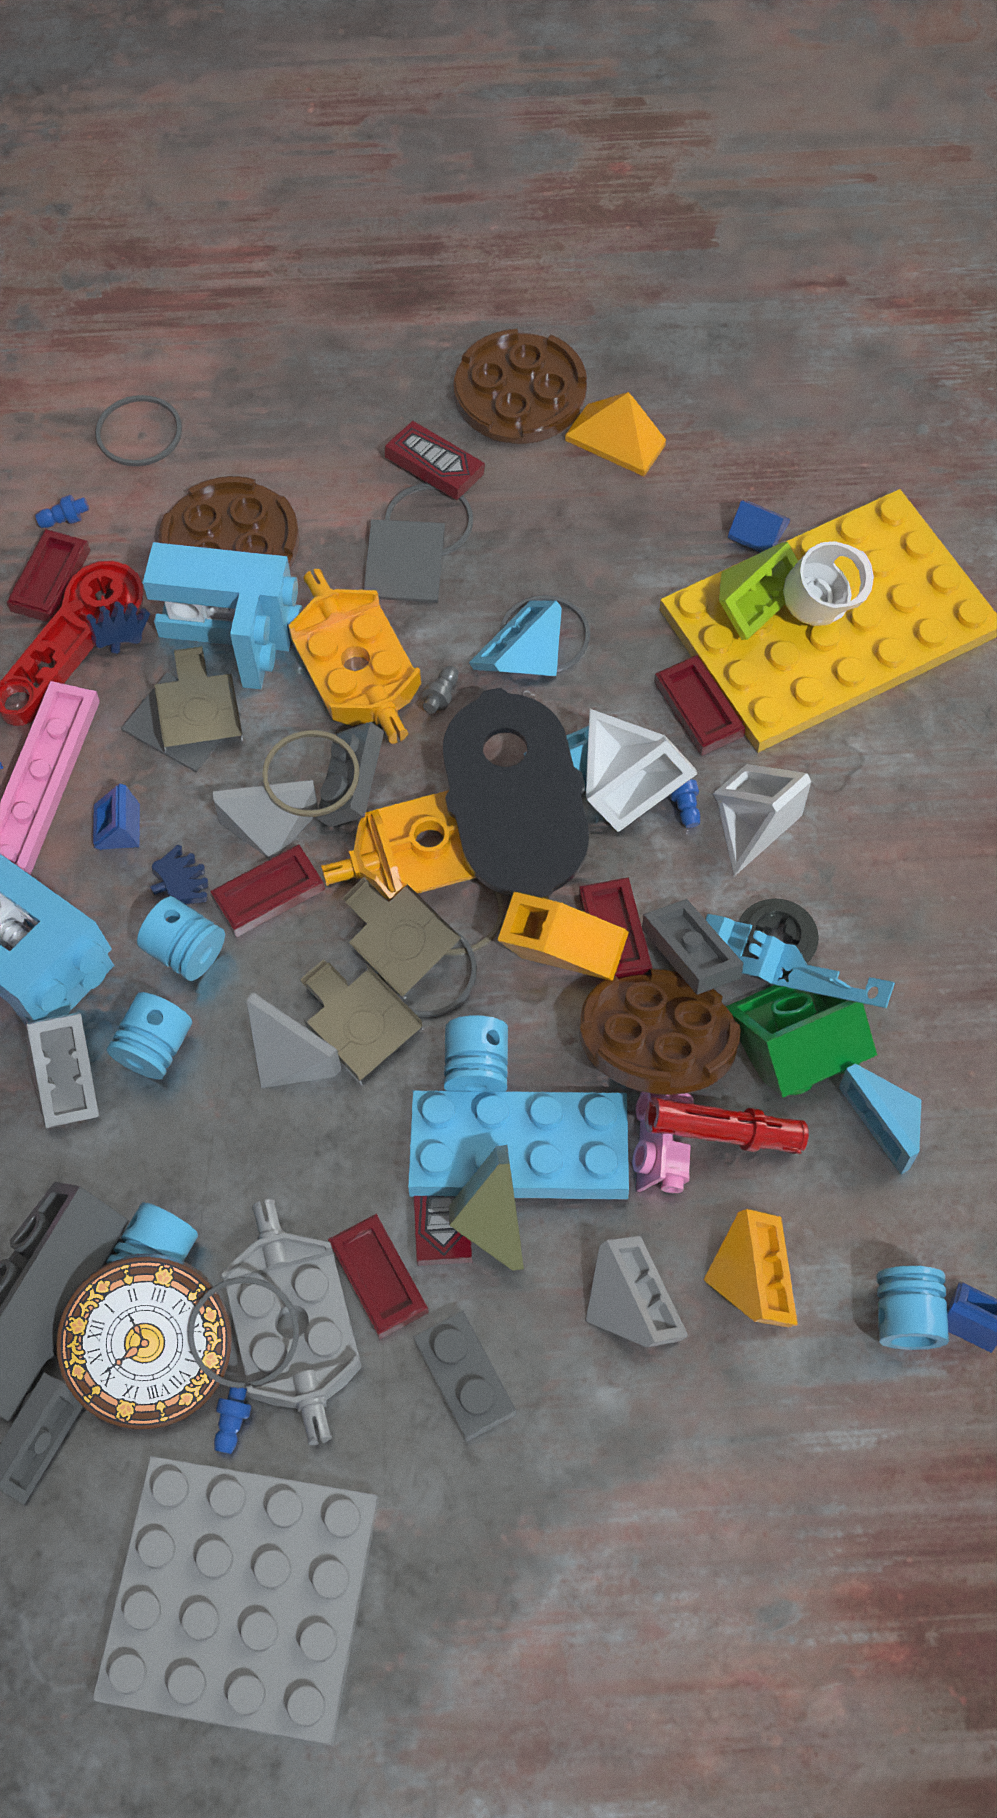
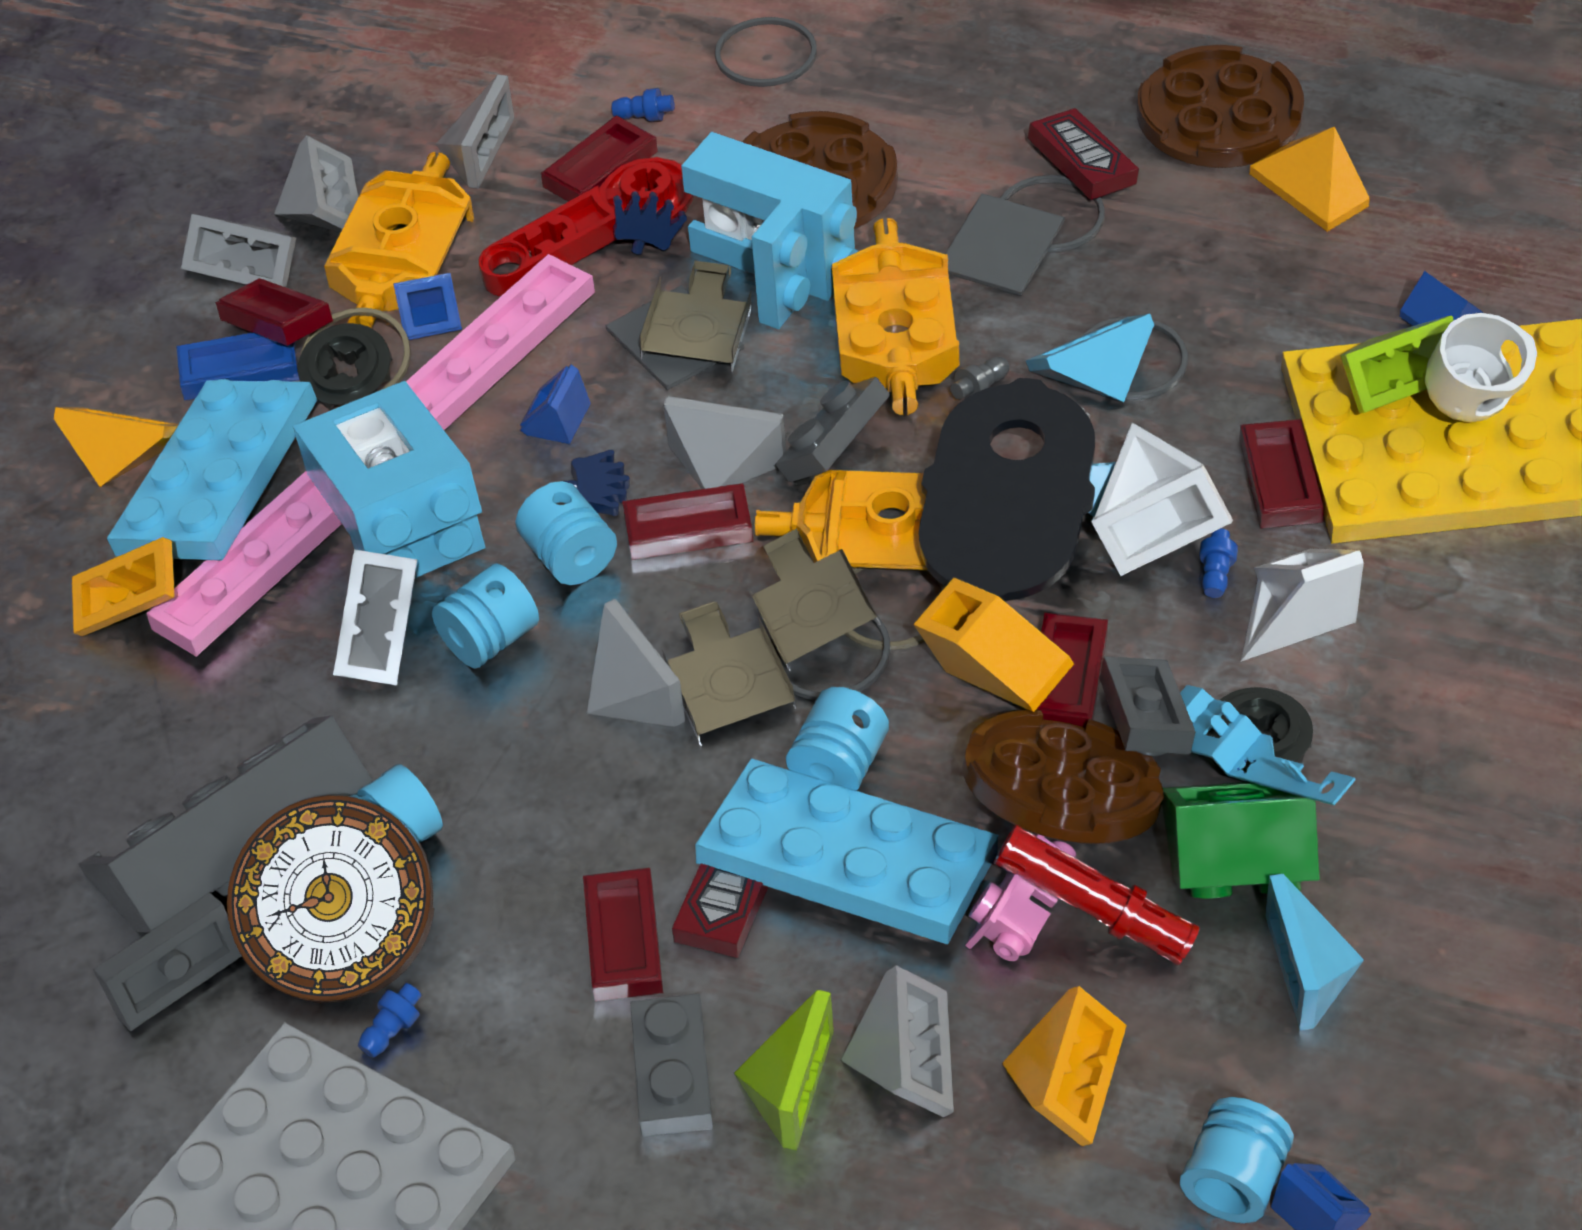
camera: 25 degrees right, 15 degrees down
dark grey piece [188,1277,299,1388] -> none
light grey plate [221,1199,362,1445] -> none
dark tan piece [262,730,359,817] -> none
olive slope [449,1145,524,1271] -> none
none -> lime slope [734,990,834,1151]

